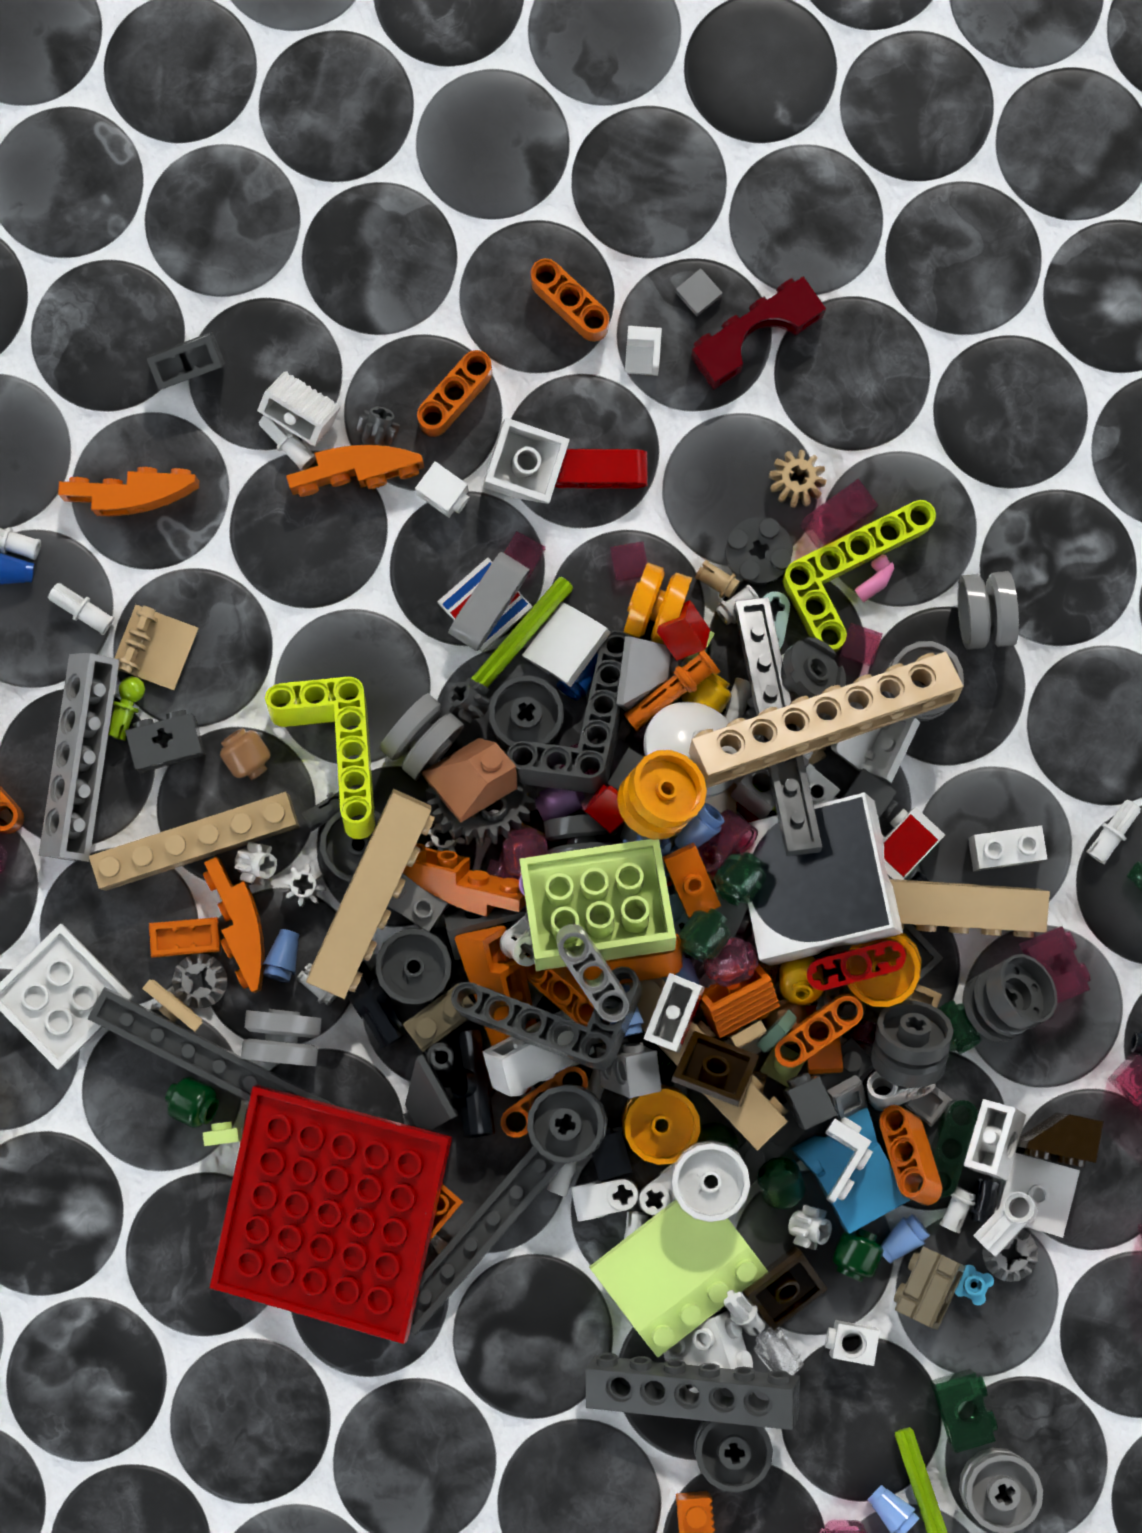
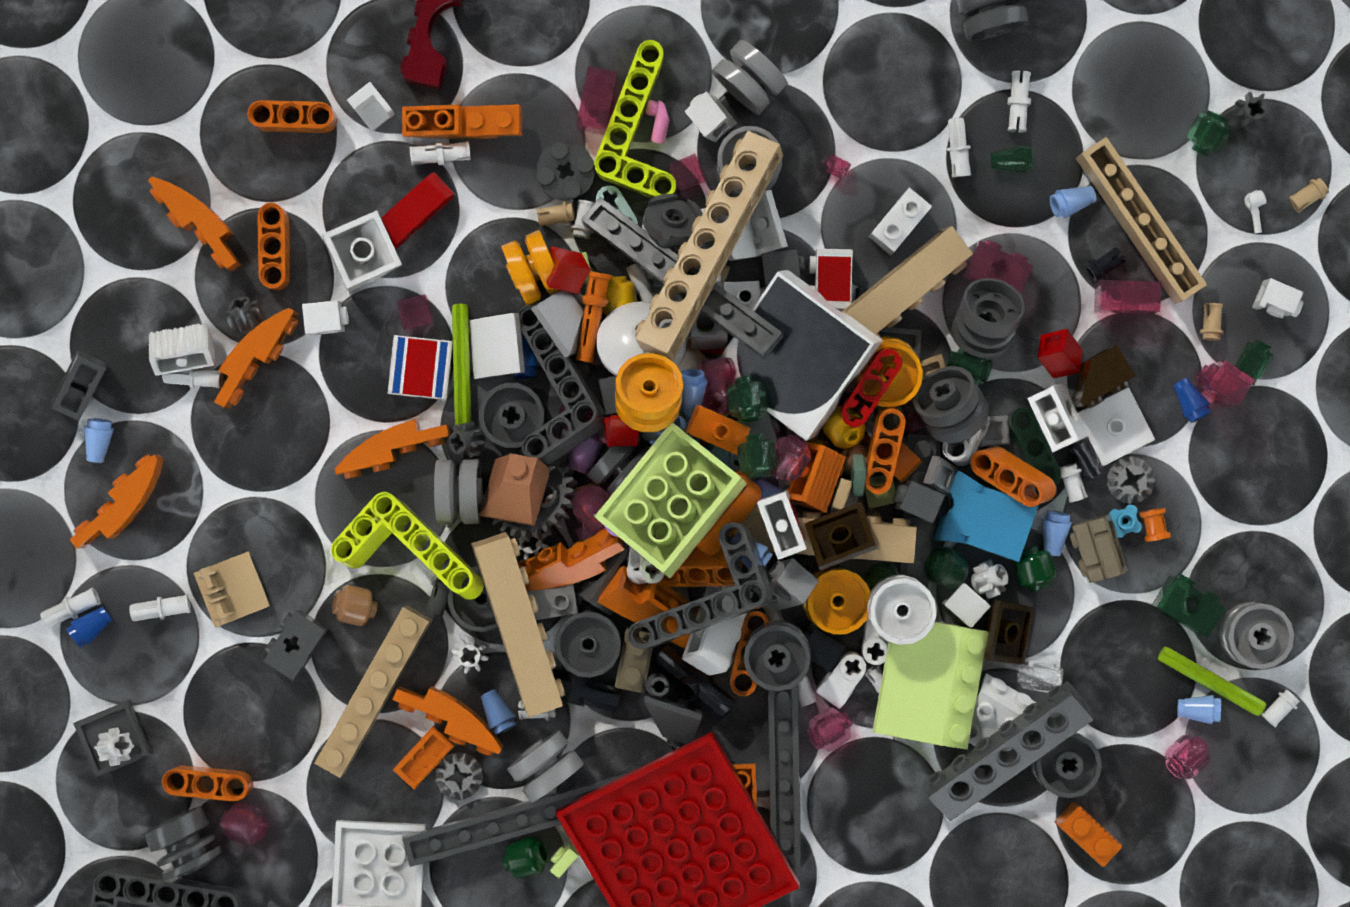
camera: 40 degrees left, 5 degrees up
light grey brick [38,653,120,862] -> none
lime pin [108,676,145,741] -> none
tan plate [142,979,203,1032] -> none
white gear [234,842,277,885] -> none
light grey beam [448,551,530,651] -> none
light grey beam [556,924,629,1022] -> none
clear pink tile [610,541,647,582] -> none
light grey tile [675,268,723,317] -> none
white axle [724,1290,765,1336] -> none
tan gear [769,450,827,508] -> none
white bracket [825,1117,873,1203] -> none
white brick [825,1320,880,1366] -> none
white piece [973,1192,1038,1257] -> none
none -> light blue cone [84,418,114,463]
none -> orange slope [148,176,242,272]
none -> orange slope [334,420,451,479]
none -> orange slope [402,104,522,139]
none -> white pin [410,141,471,166]
none -> white brick [685,91,737,143]
none -> clear pink head [807,707,852,752]
none -> clear pink plate [823,154,851,179]
none -> white panel [941,583,990,628]
none -> red panel [1037,329,1083,378]
none -> orange bush [1139,508,1171,542]
none -> blue cone [1173,377,1212,423]

